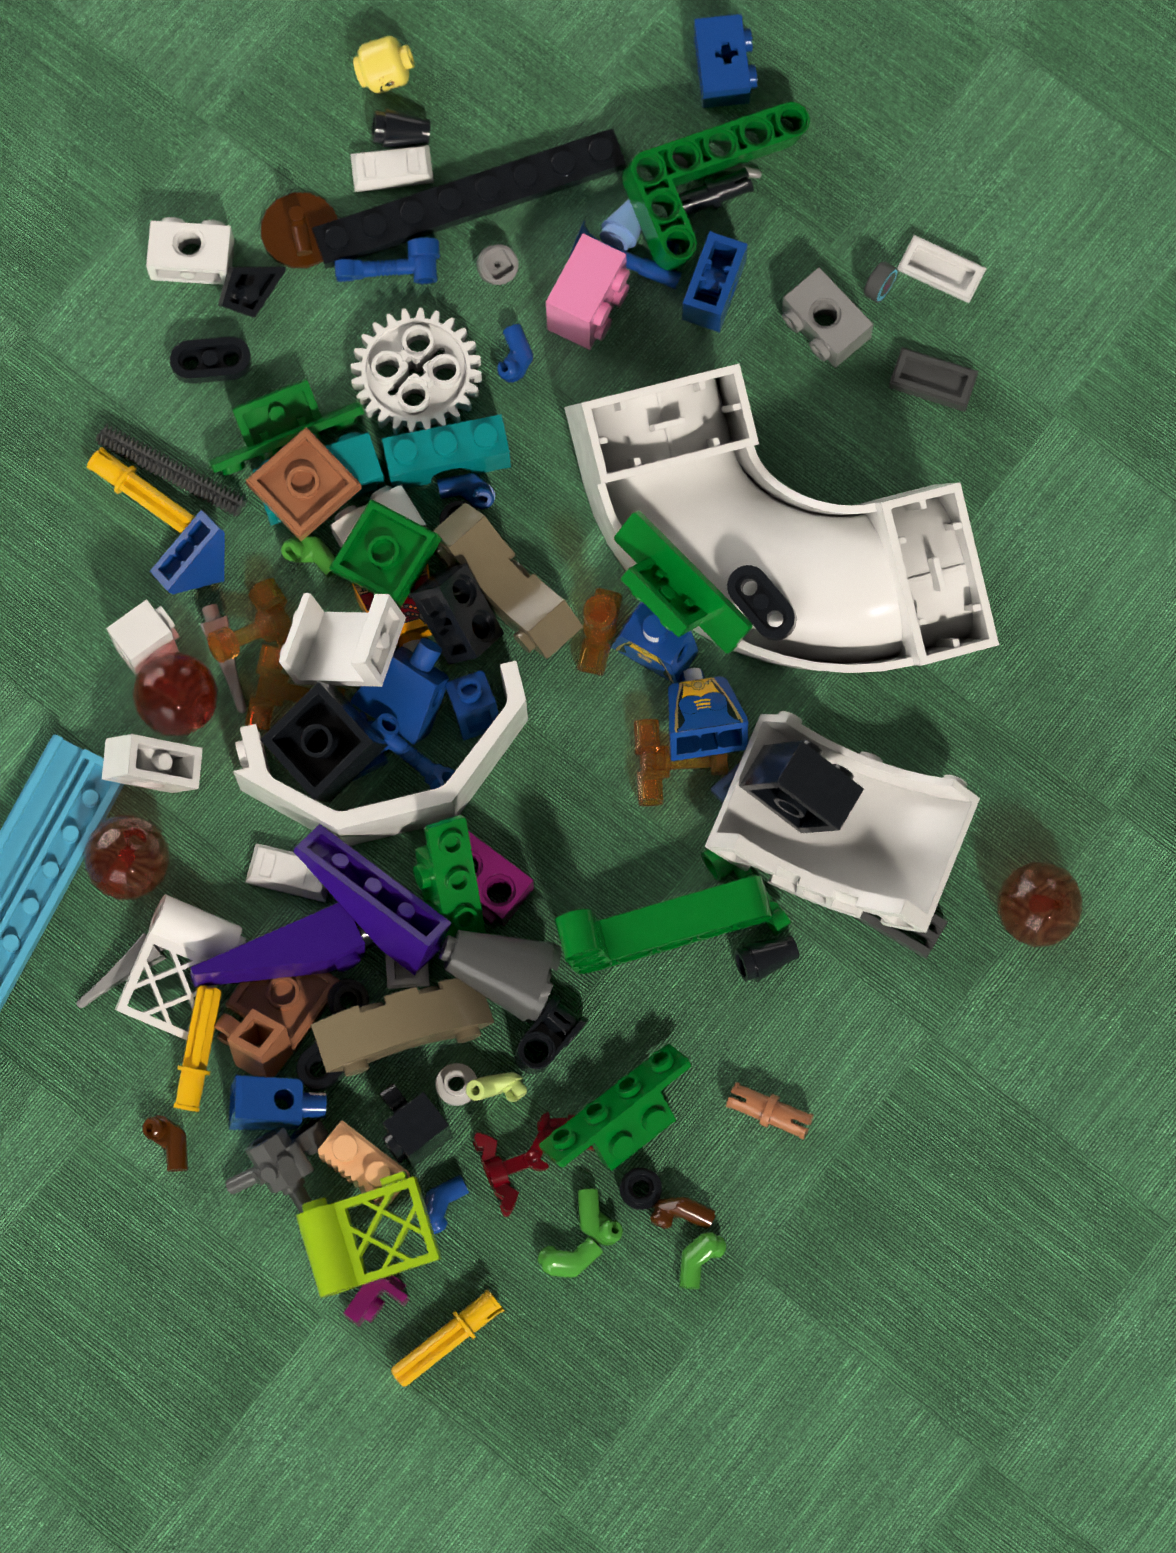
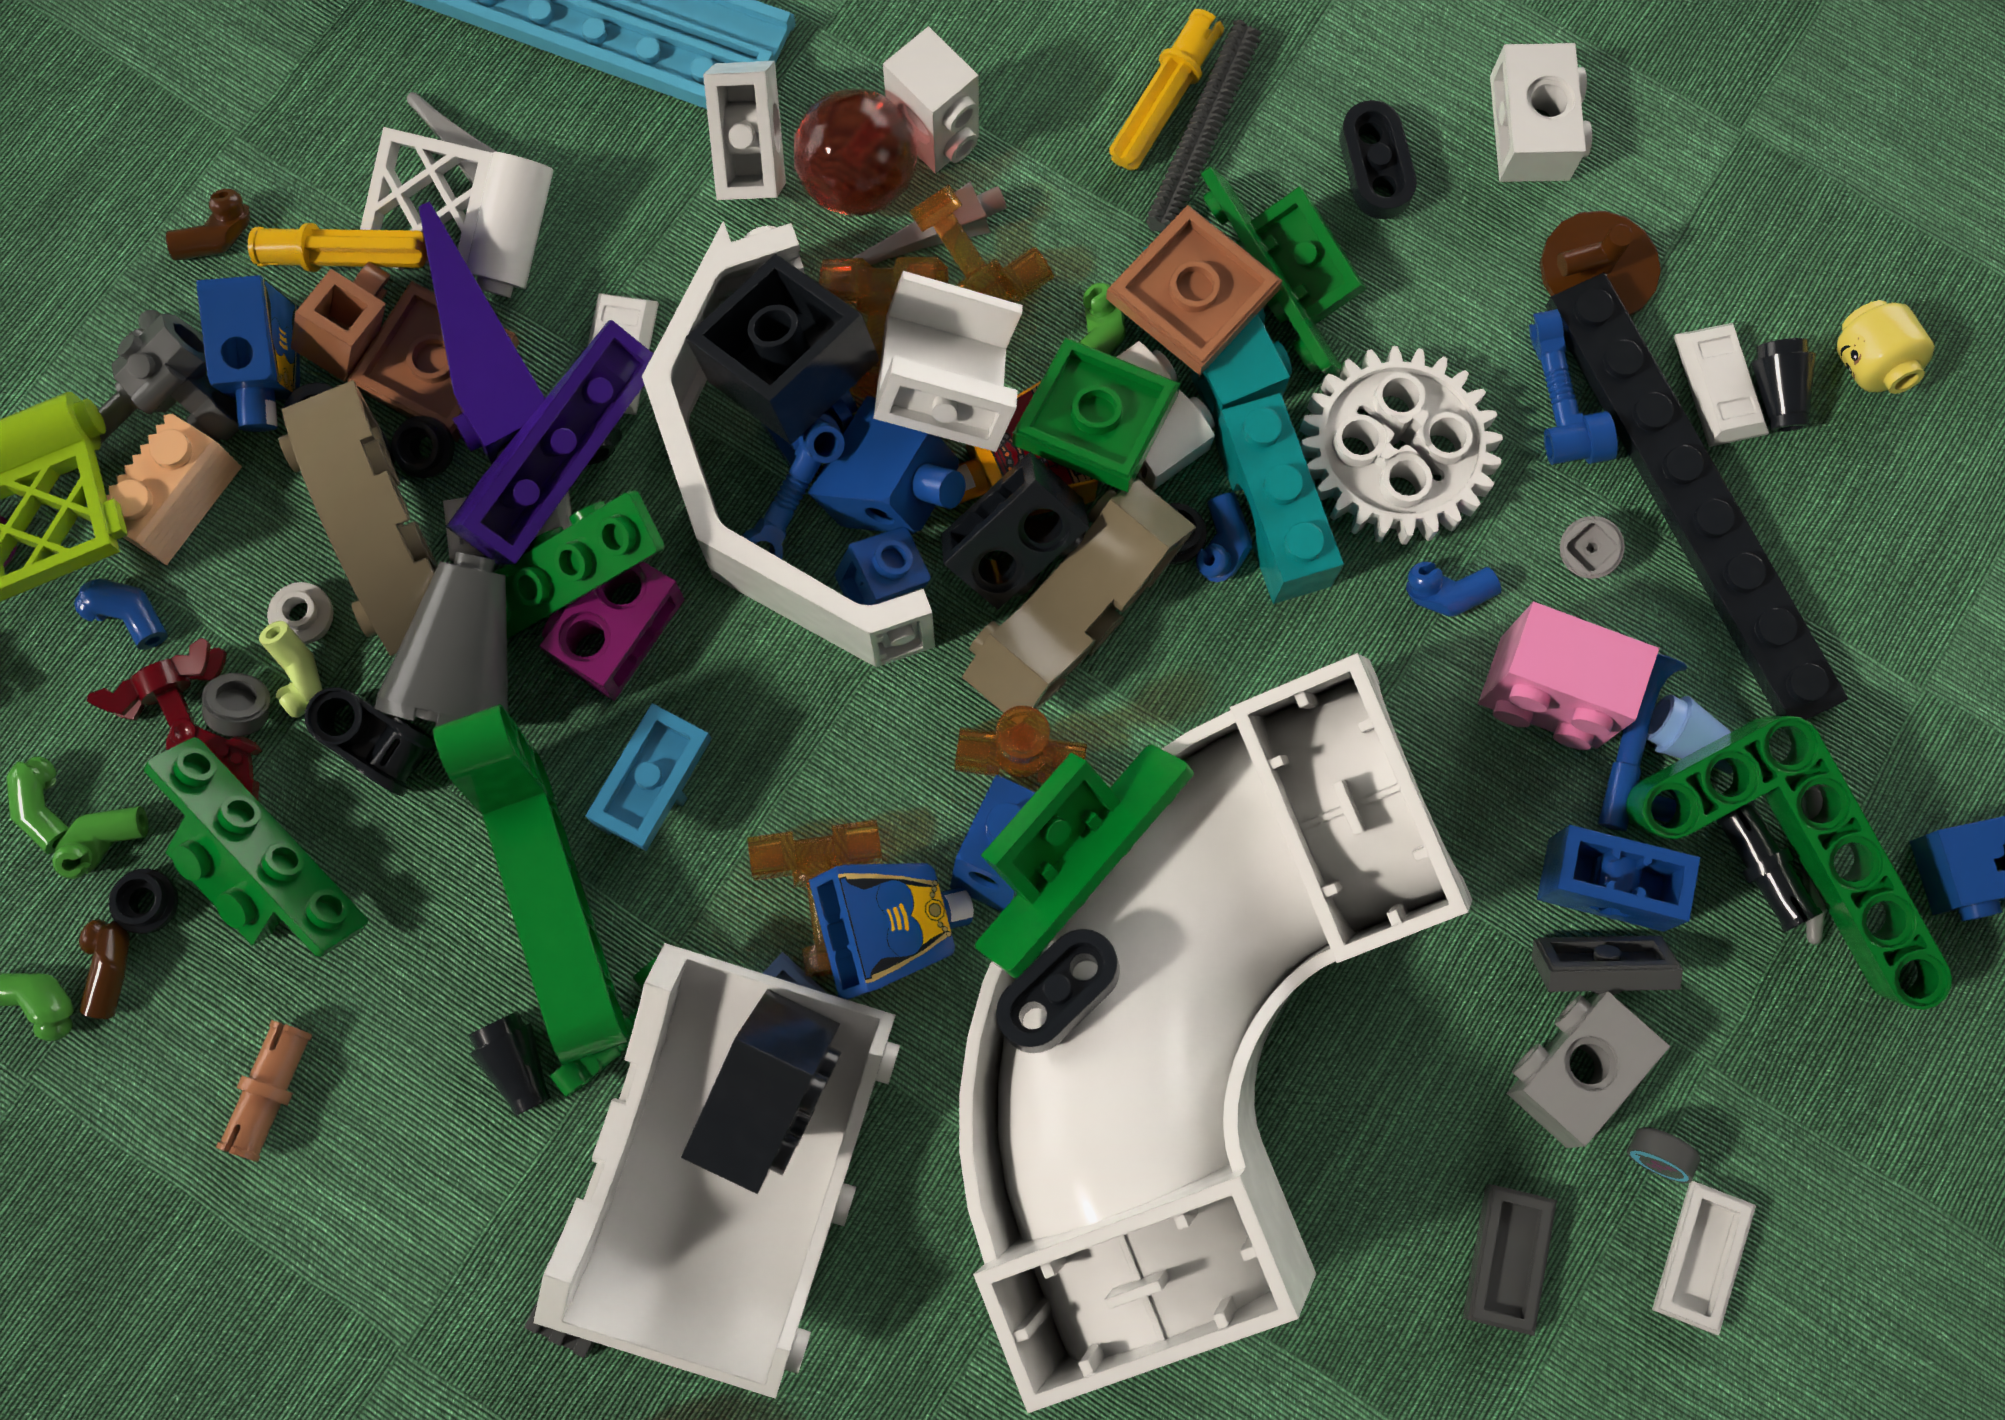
camera: 80 degrees right, 0 degrees up
clear red piece [84,814,169,900] -> none
blue slope [149,509,225,595] -> none
black piece [218,266,286,318] -> none
black brick [380,1084,453,1168] -> none
none -> dark grey tile [202,673,270,736]
none -> dark azure panel [585,703,712,851]
none -> dark grey plate [1531,936,1683,995]

